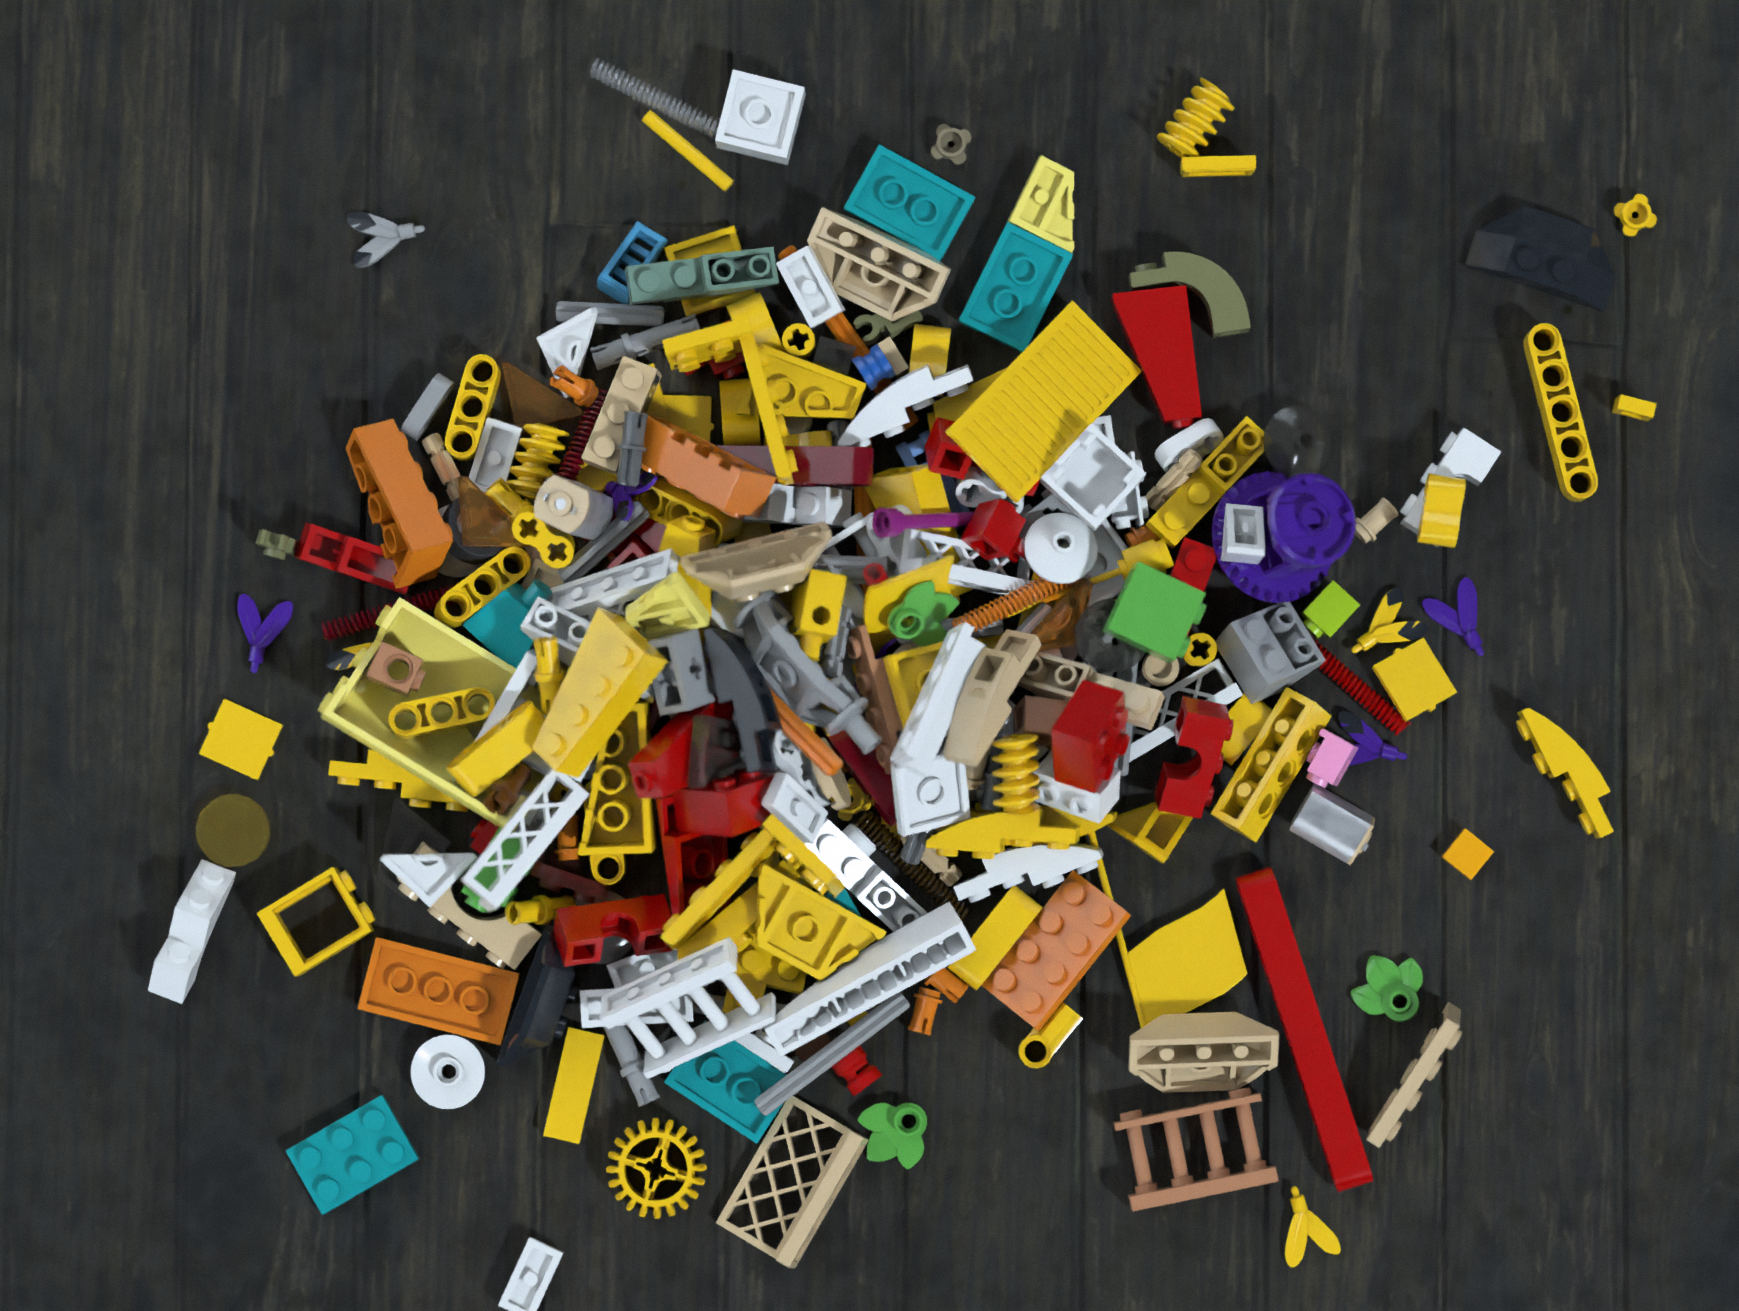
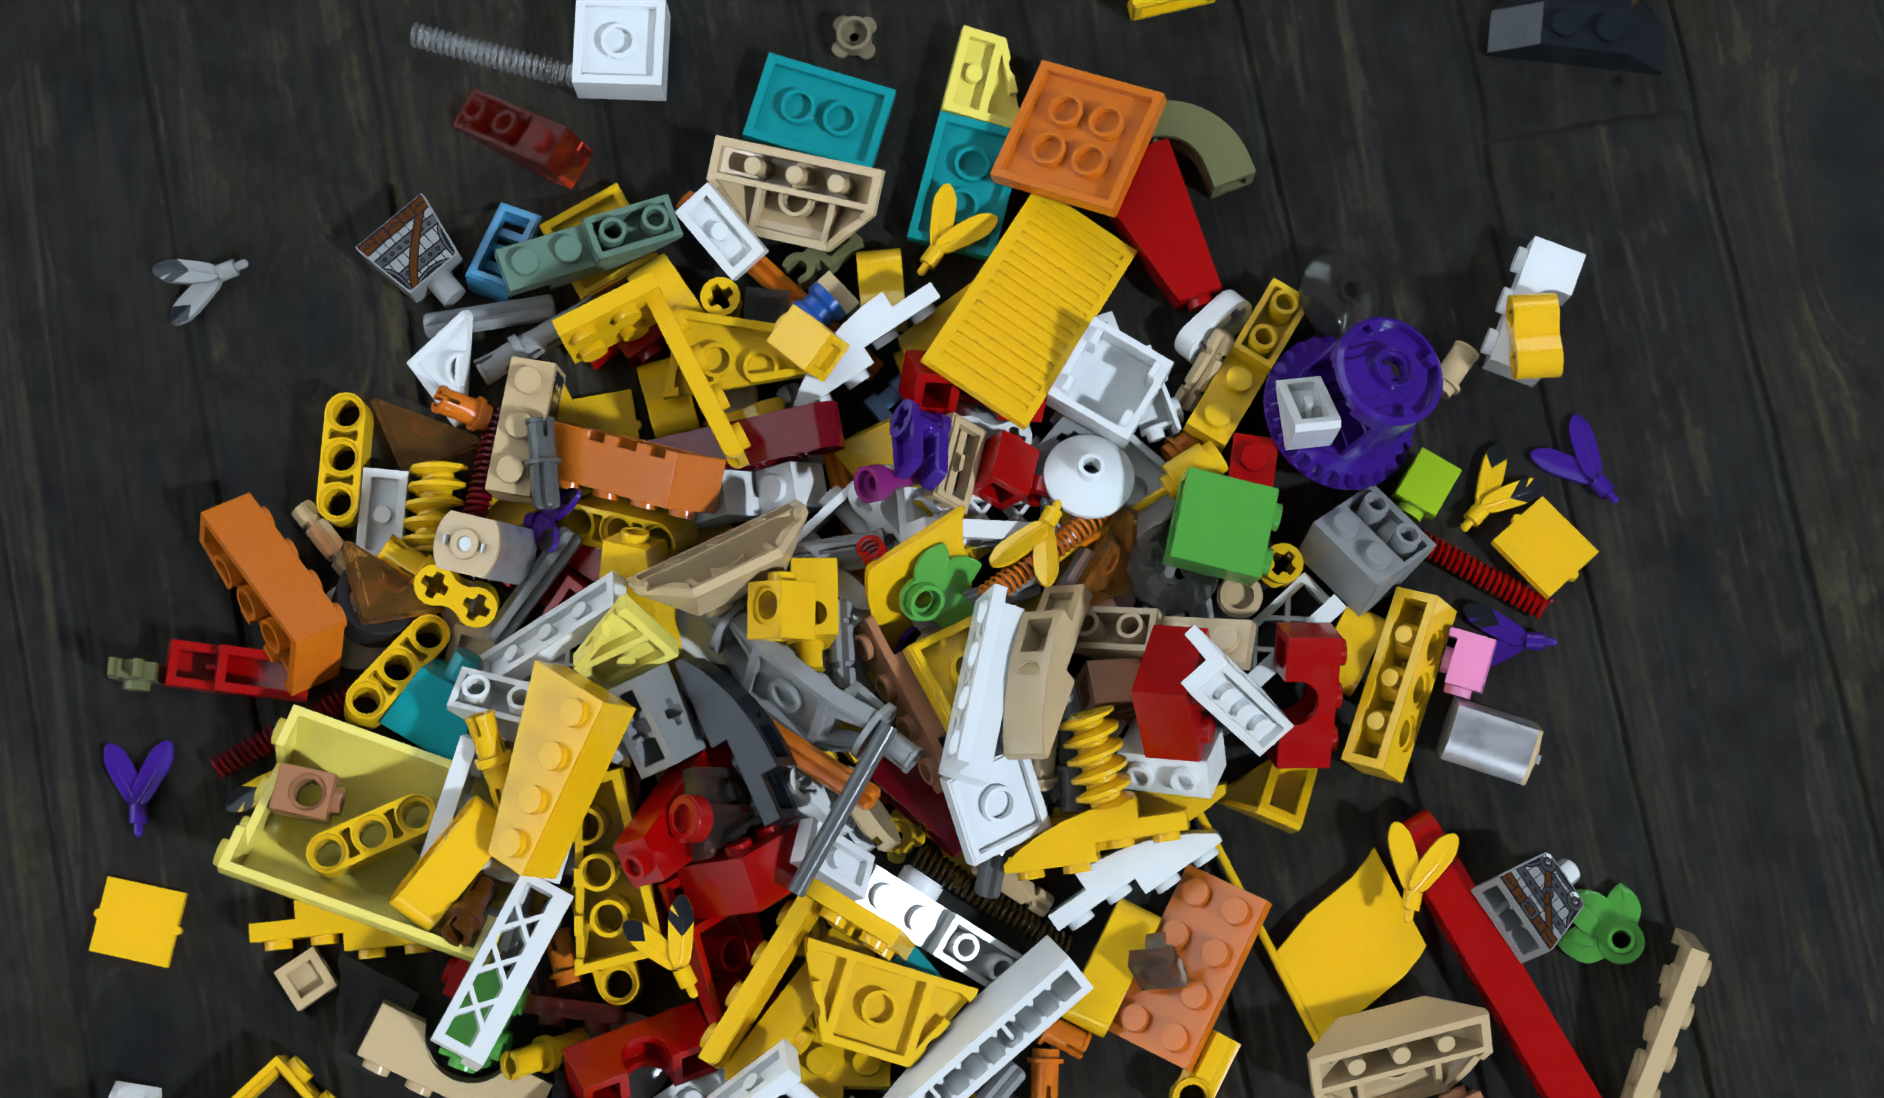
camera: 20 degrees left, 5 degrees down
clear yellow tile [196,794,270,867] -> none
white tile [379,853,478,907] -> none
light grey beam [401,373,454,441] -> none
yellow bar [641,110,734,192] -> none
light orange tile [1441,828,1494,880] -> none
yellow slope [1516,708,1614,839] -> none
yellow beam [1523,323,1598,502] -> none
yellow tile [1612,394,1657,422] -> none
none -> tan tile [274,946,341,1011]
none -> torso [355,193,466,308]
none -> clear red slope [452,88,594,190]
none -> yellow piece [622,894,698,998]
none -> red tile [668,794,713,843]
none -> yellow brick [747,571,816,642]
none -> yellow brick [766,304,851,382]
none -> dark grey bar [787,721,898,898]
none -> dark purple piece [889,399,951,491]
none -> yellow piece [917,183,998,276]
none -> tan tile [923,412,988,515]
none -> yellow piece [989,499,1062,587]
none -> orange plate [990,60,1167,218]
none -> clear smoke tile [1128,932,1187,991]
none -> white fence [1181,625,1294,757]
none -> yellow piece [1387,822,1459,924]
none -> torso [1471,852,1584,964]

